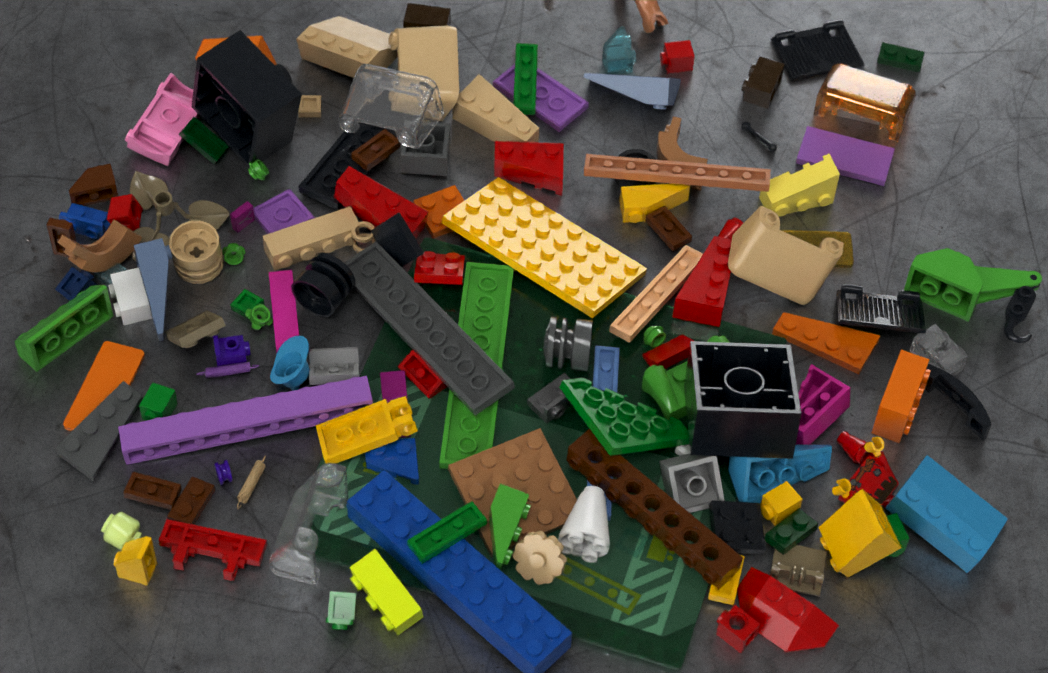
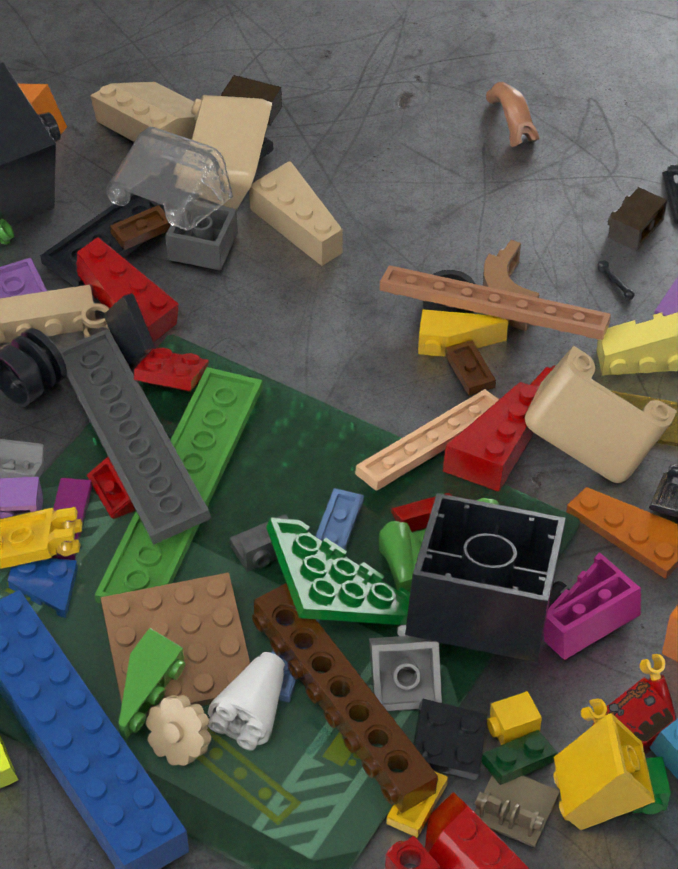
camera: 15 degrees right, 5 degrees down
tan tile [298,95,322,117] -> none
green tile [407,501,487,564] -> none
orange plate [413,185,465,239] -> none
yellow plate [441,177,647,318] -> none
medium lavender tile [493,64,589,132] -> none
red wedge [494,141,564,196] -> none
green tile [513,43,538,115] -> none
dark grey wheel [544,316,593,372] -> none
sand blue wedge [584,73,681,109] -> none
clear light blue slope [602,26,636,75] -> none
bright green plate [644,326,666,348] -> none
red brick [660,40,695,74] -> none
dark azure wedge [728,445,832,503] -> none
red cone [837,431,873,465] -> none

